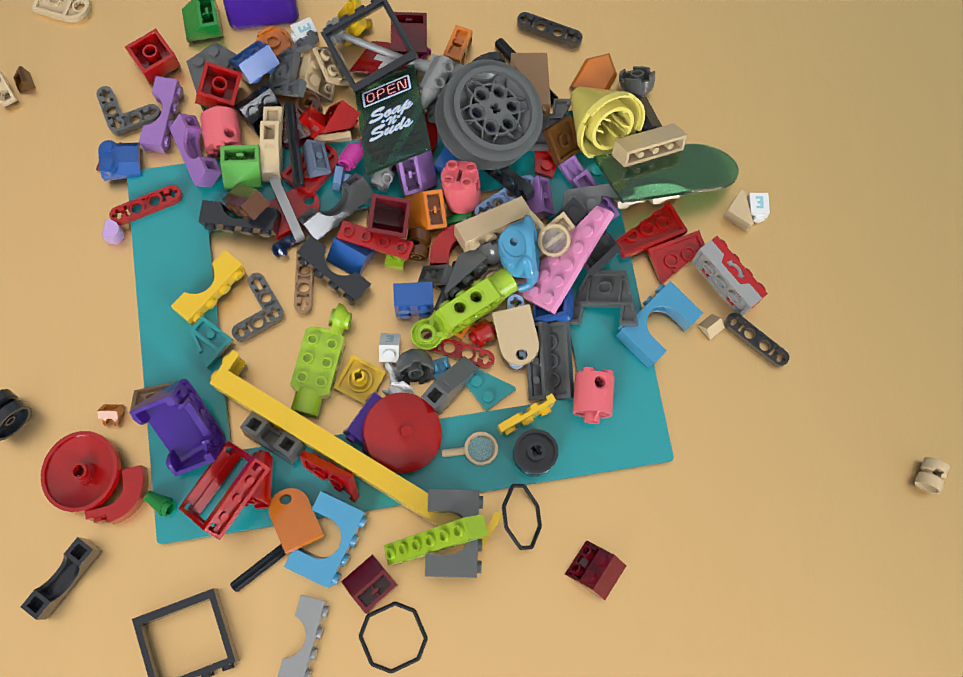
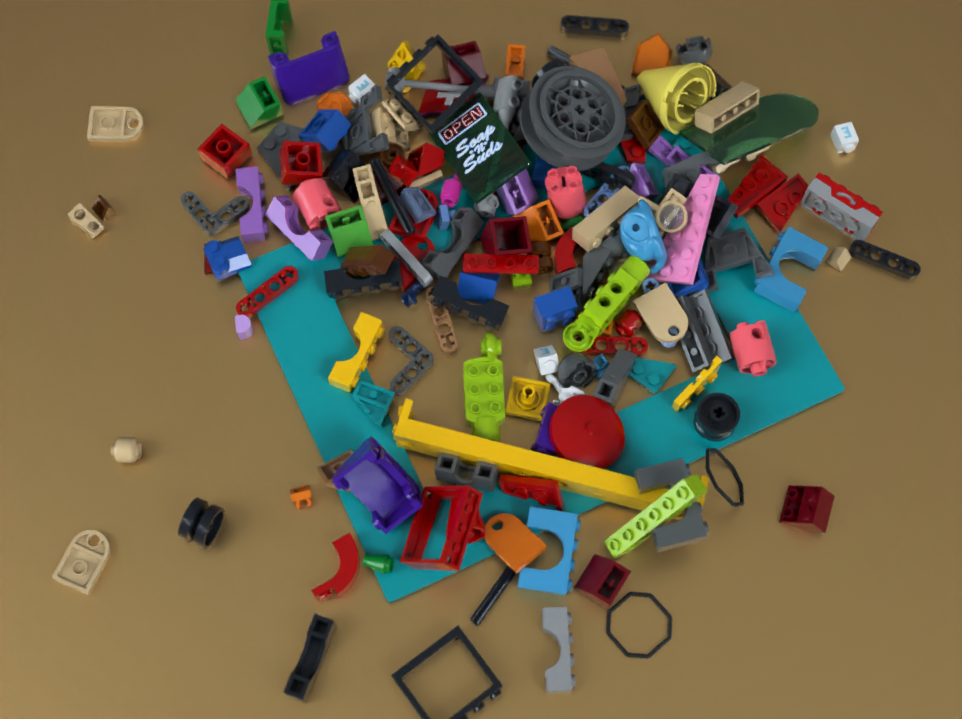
camera: 10 degrees left, 5 degrees down
red dish [41,431,121,513] -> none
piece [442,432,498,466] -> none
tan slope [723,190,754,231] -> none

